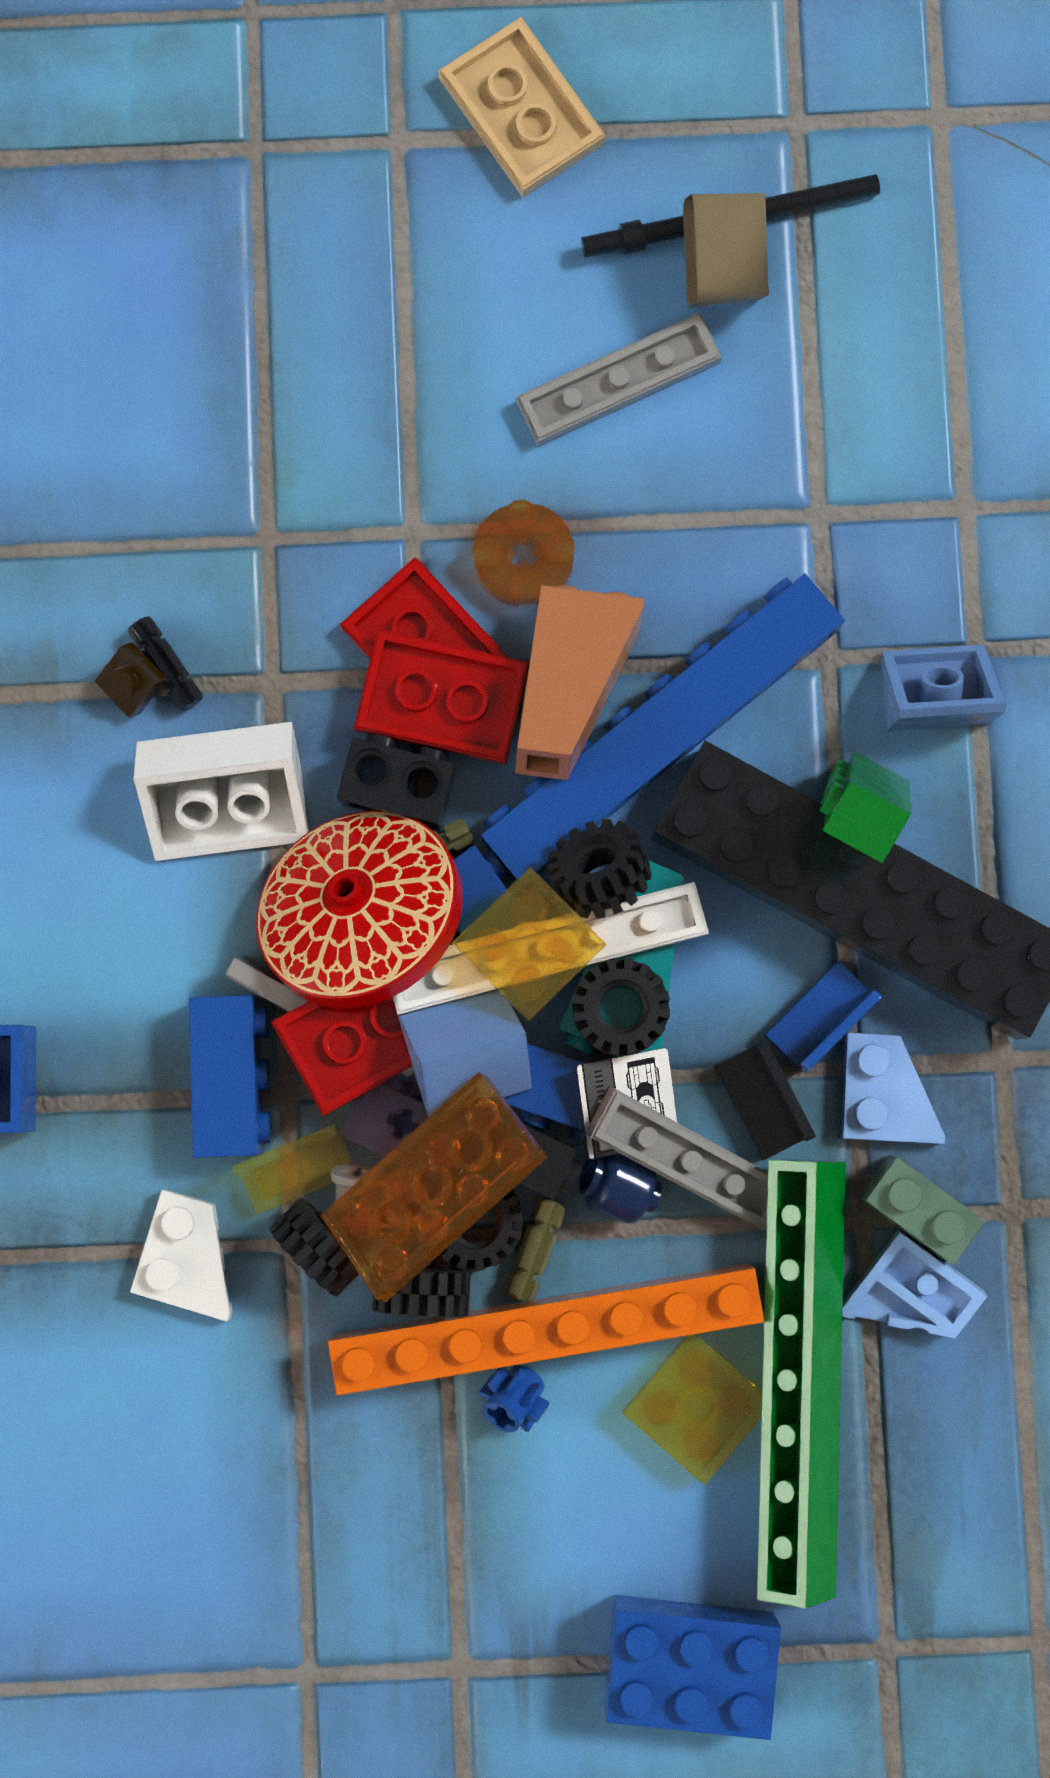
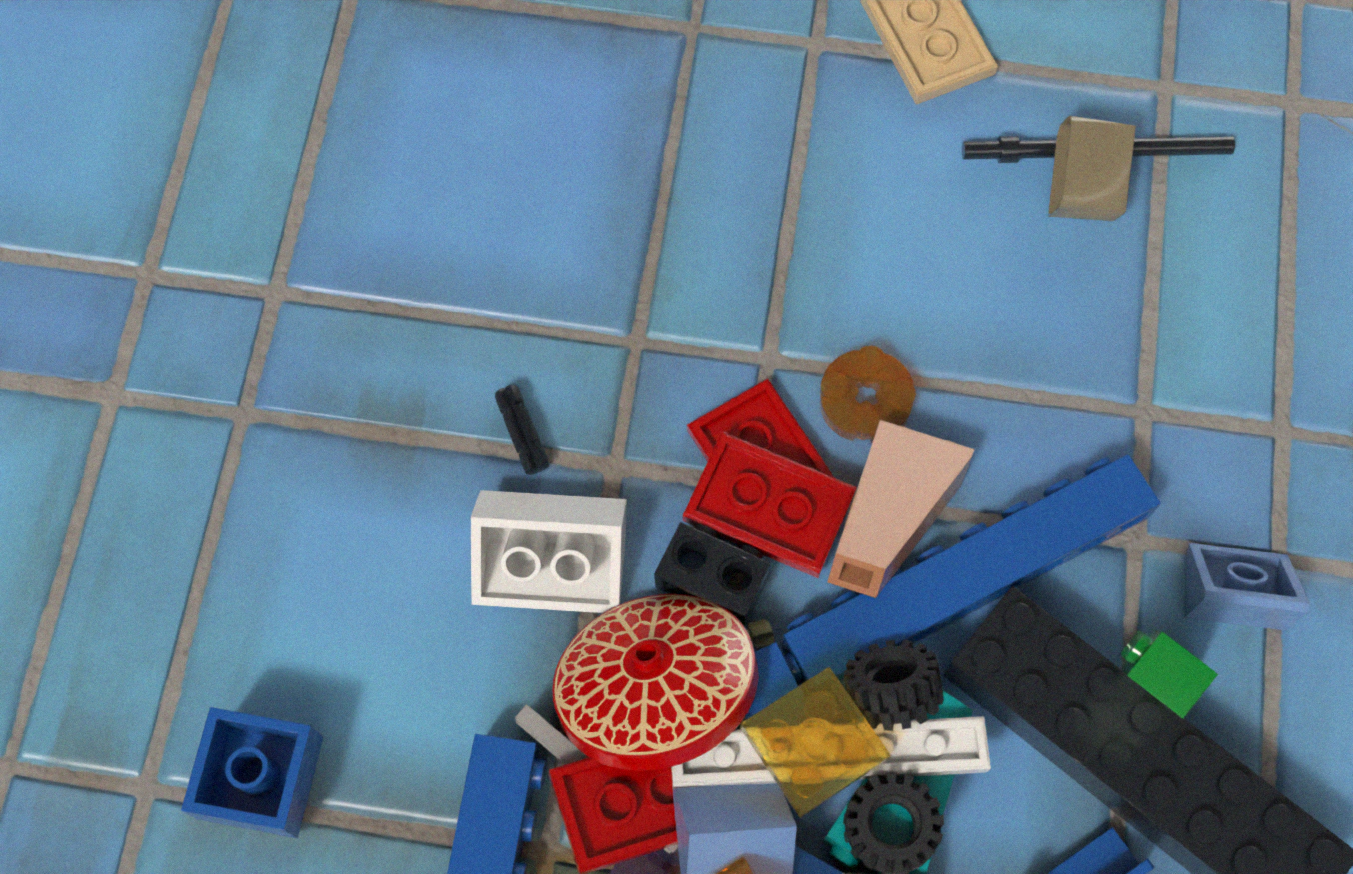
camera: 10 degrees right, 15 degrees down
dark brown plate [95,642,167,718] -> none
light grey tile [516,313,722,447] -> none

